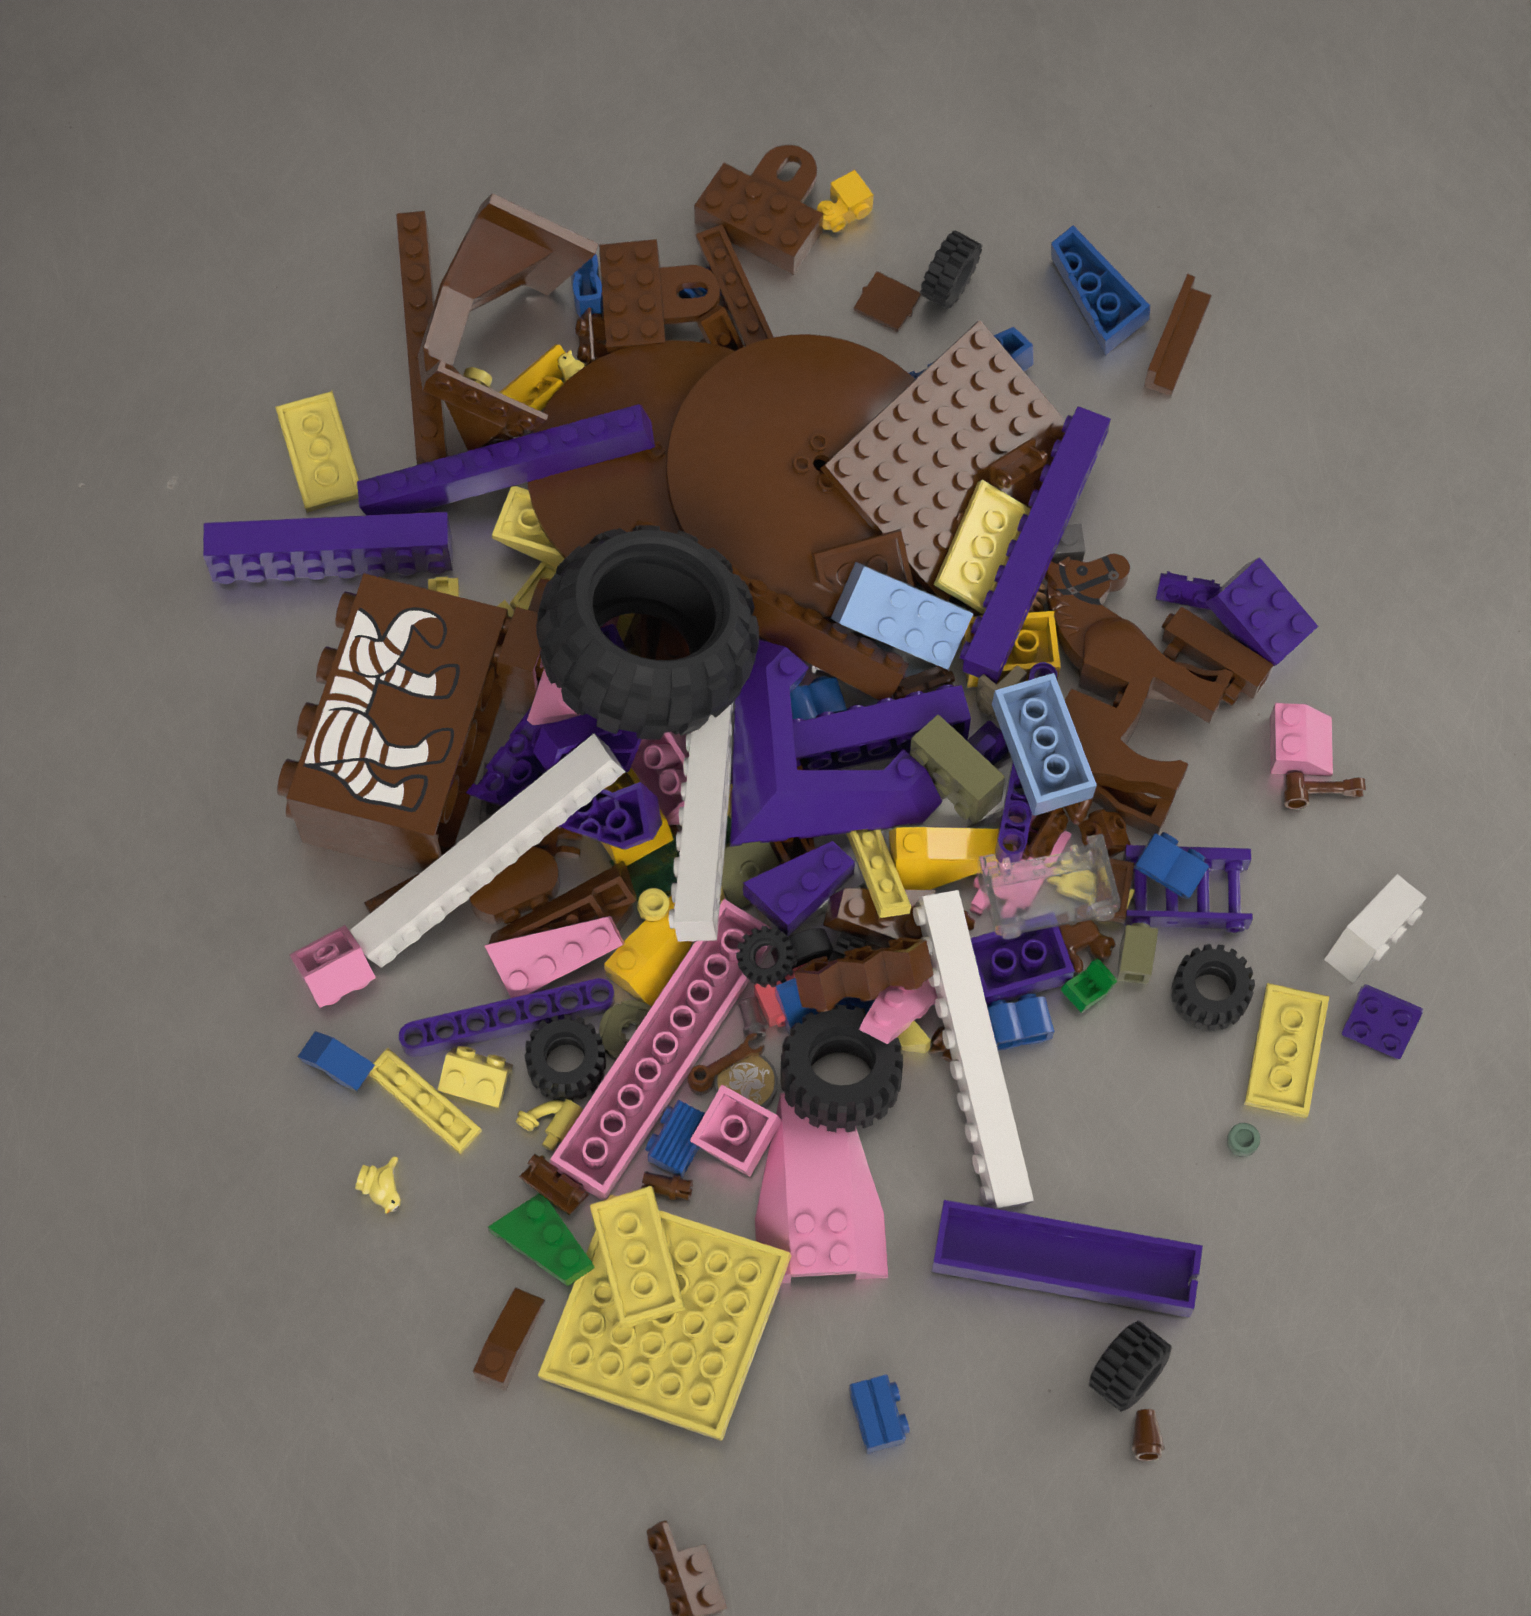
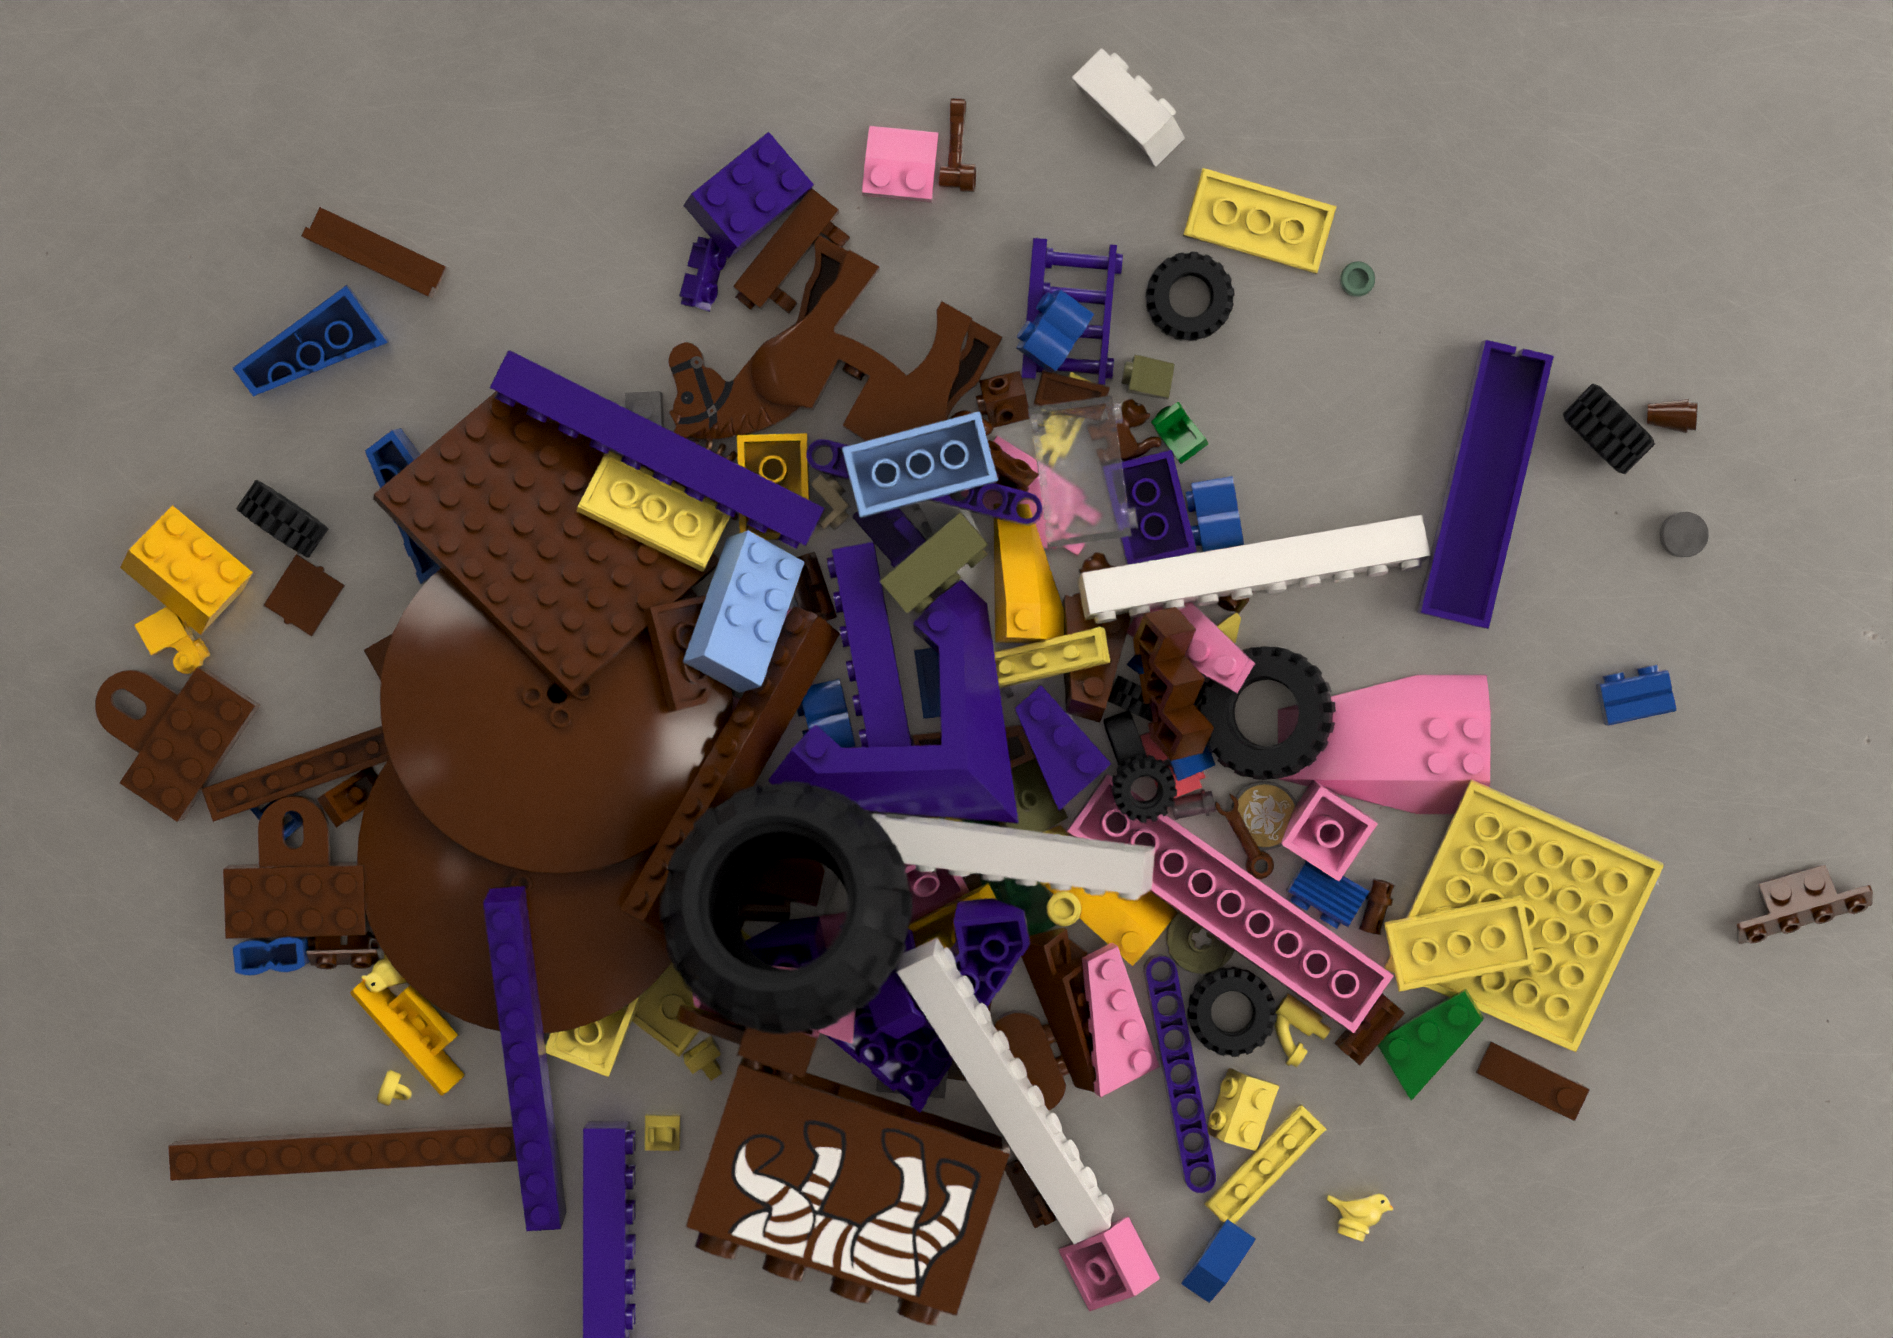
camera: 85 degrees left, 20 degrees up
light yellow tile [275,391,359,513] -> none
reddish brown panel [418,193,599,451] -> none
reddish brown hinge [989,437,1048,489] -> none
dark purple bracket [1342,984,1423,1059] -> none
none -> yellow brick [120,505,253,635]
none -> flat silver piece [1660,512,1709,557]

